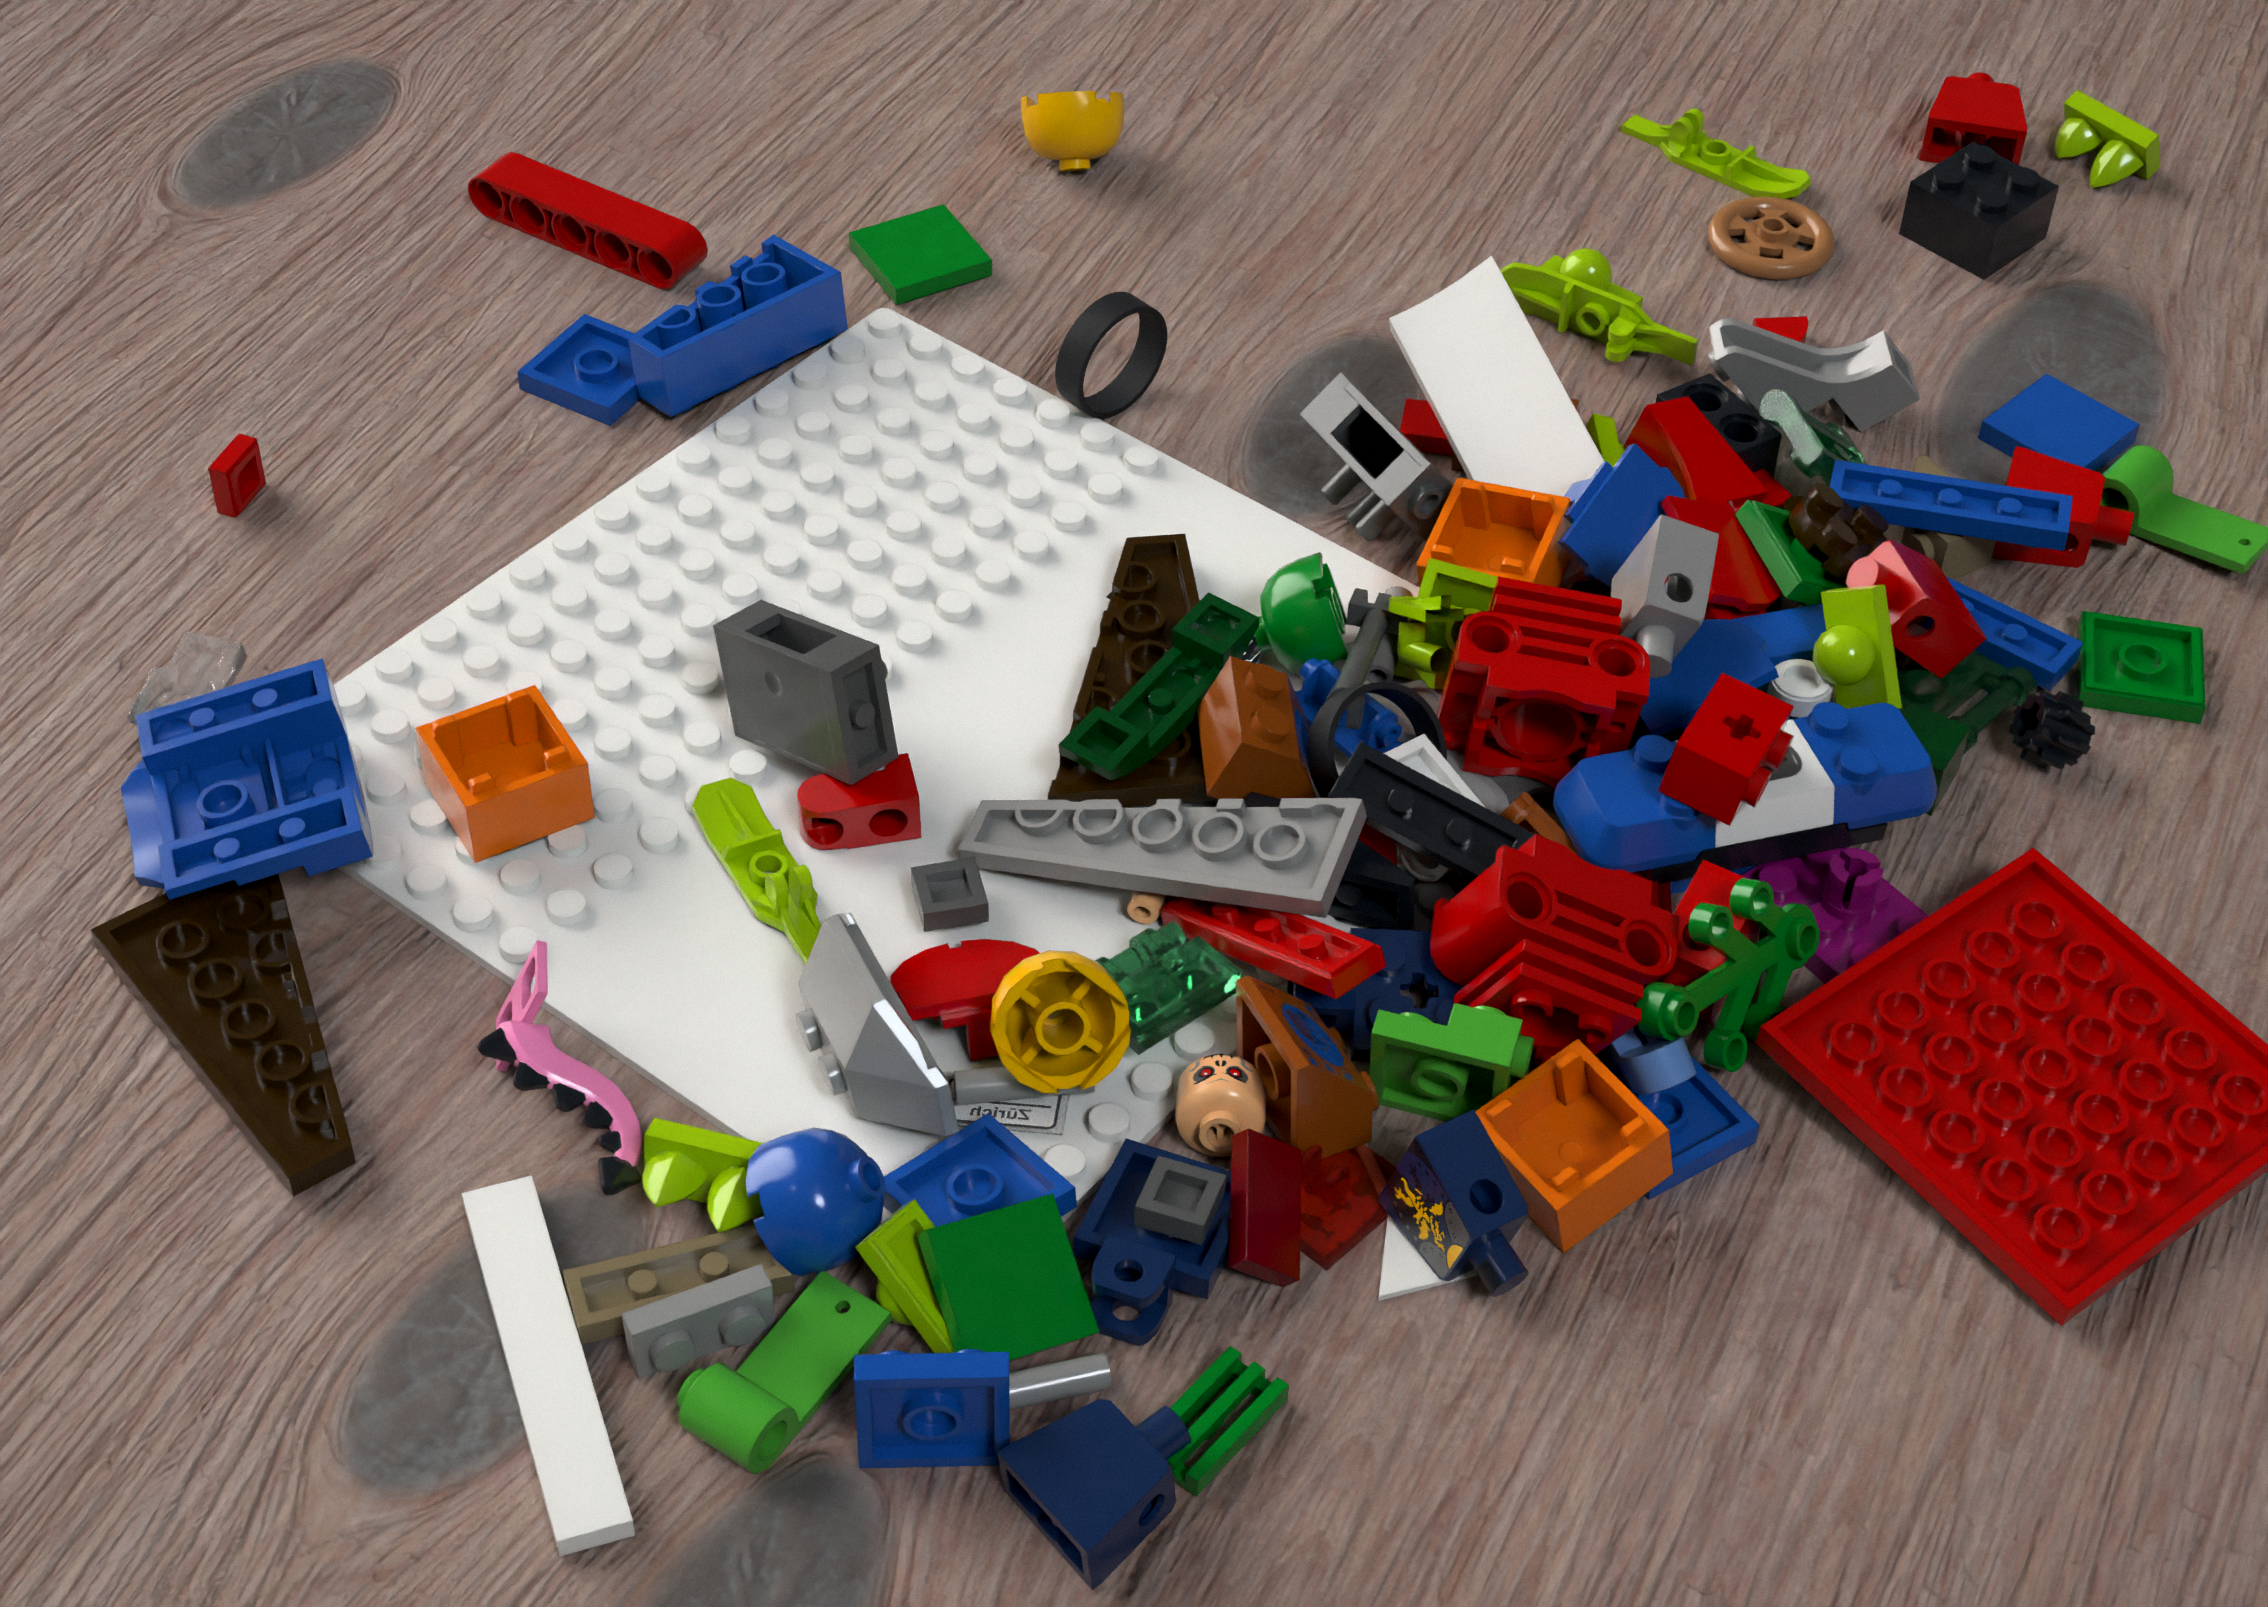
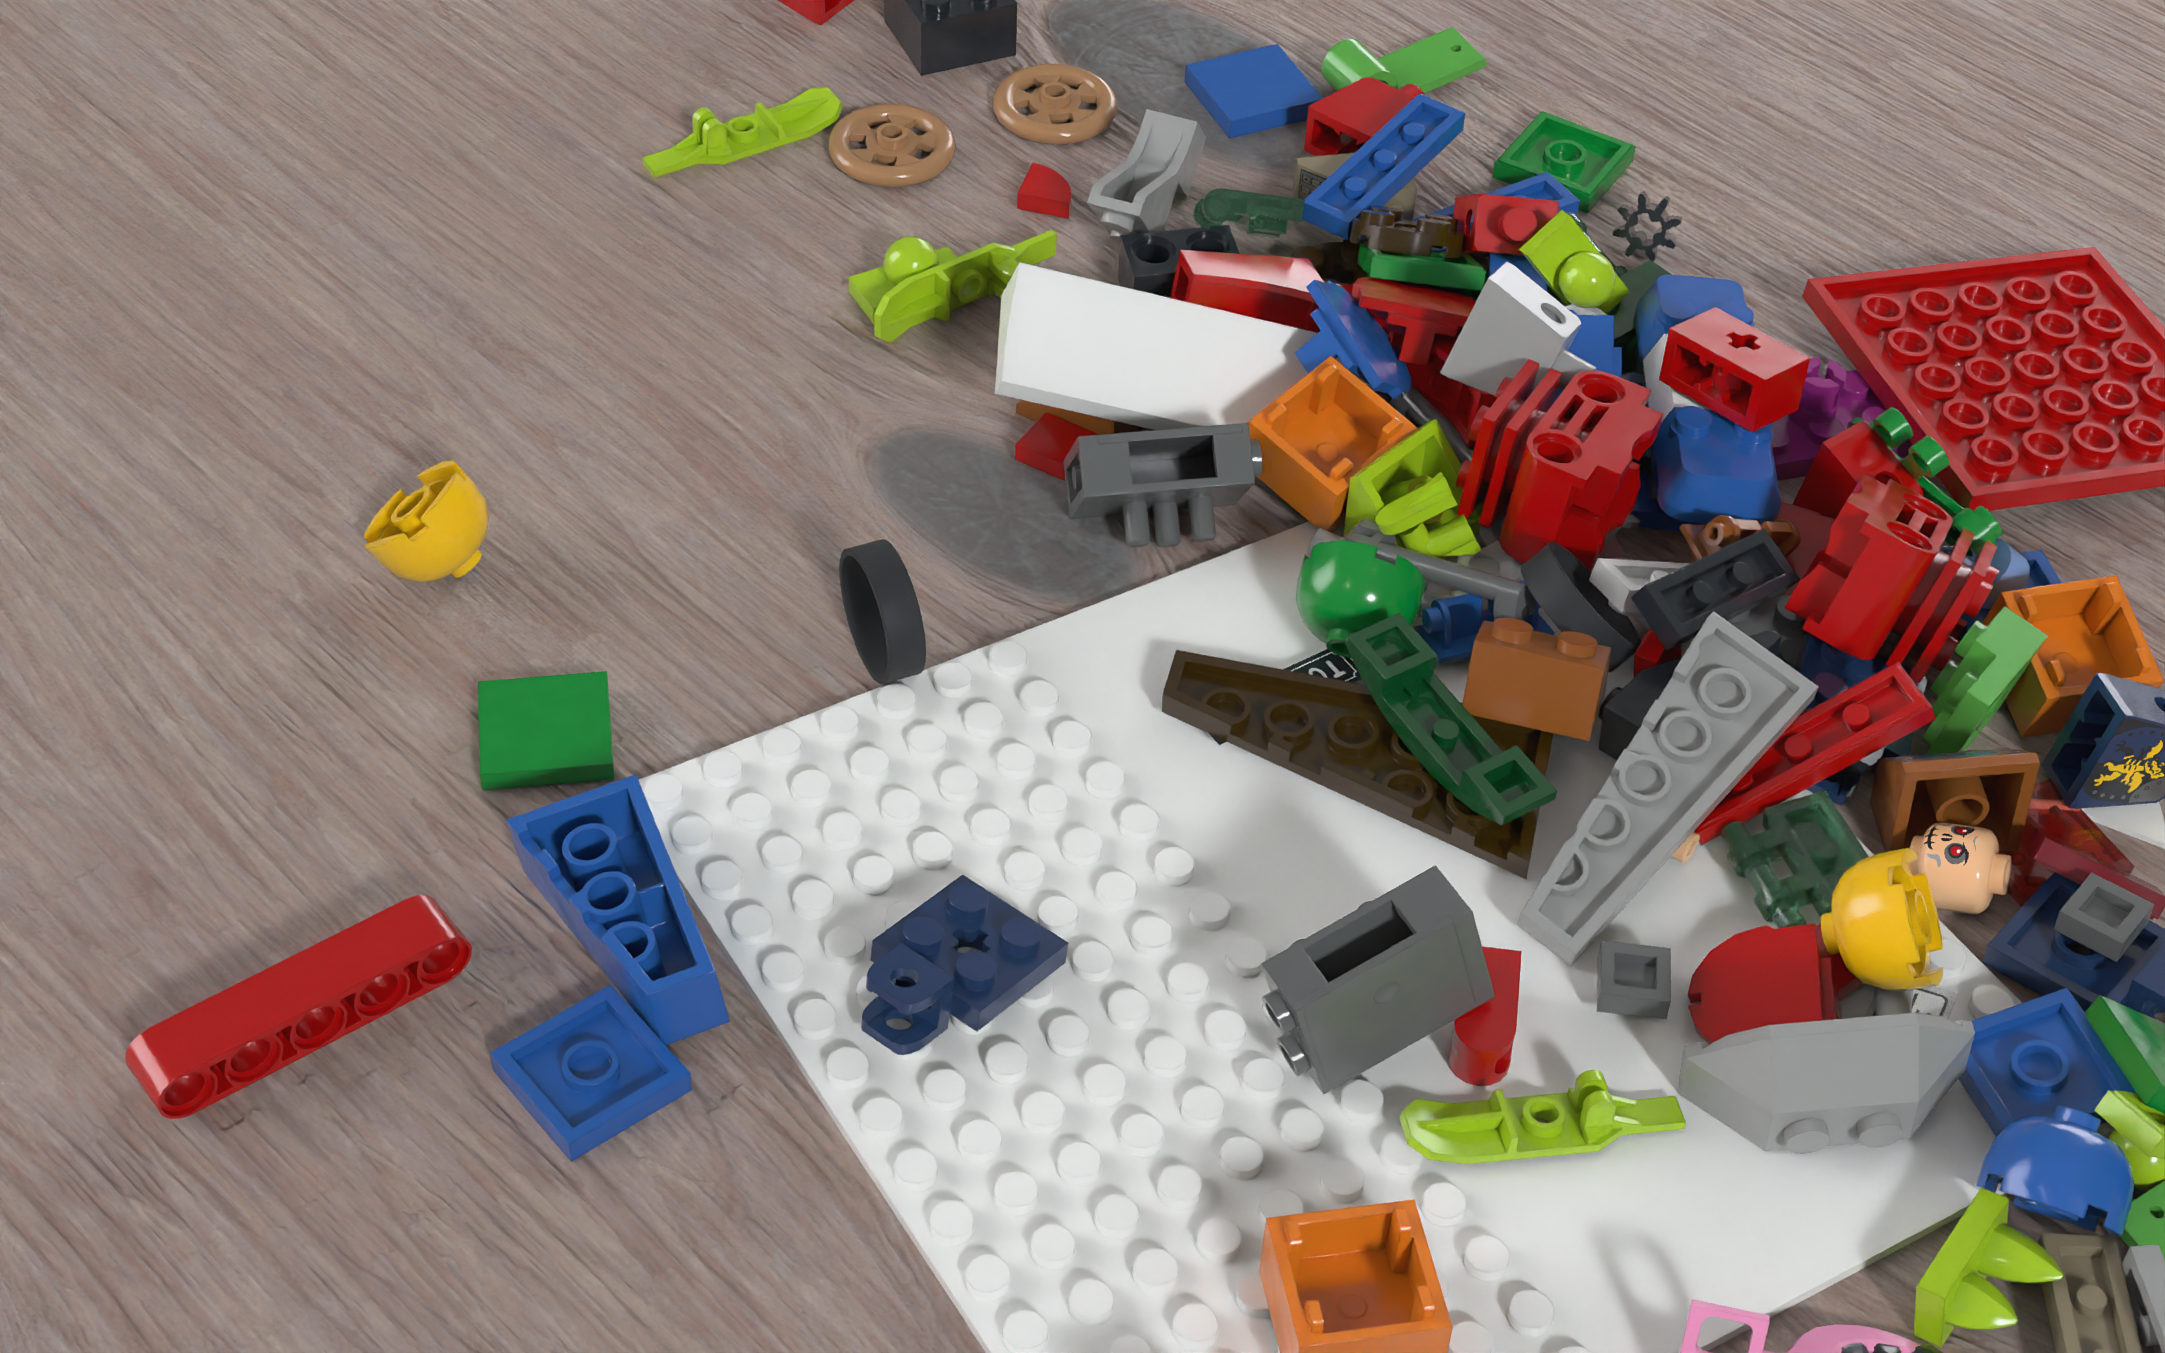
camera: 70 degrees left, 0 degrees up
none -> dark blue plate [861,875,1069,1055]
none -> medium nougat plate [993,64,1117,145]

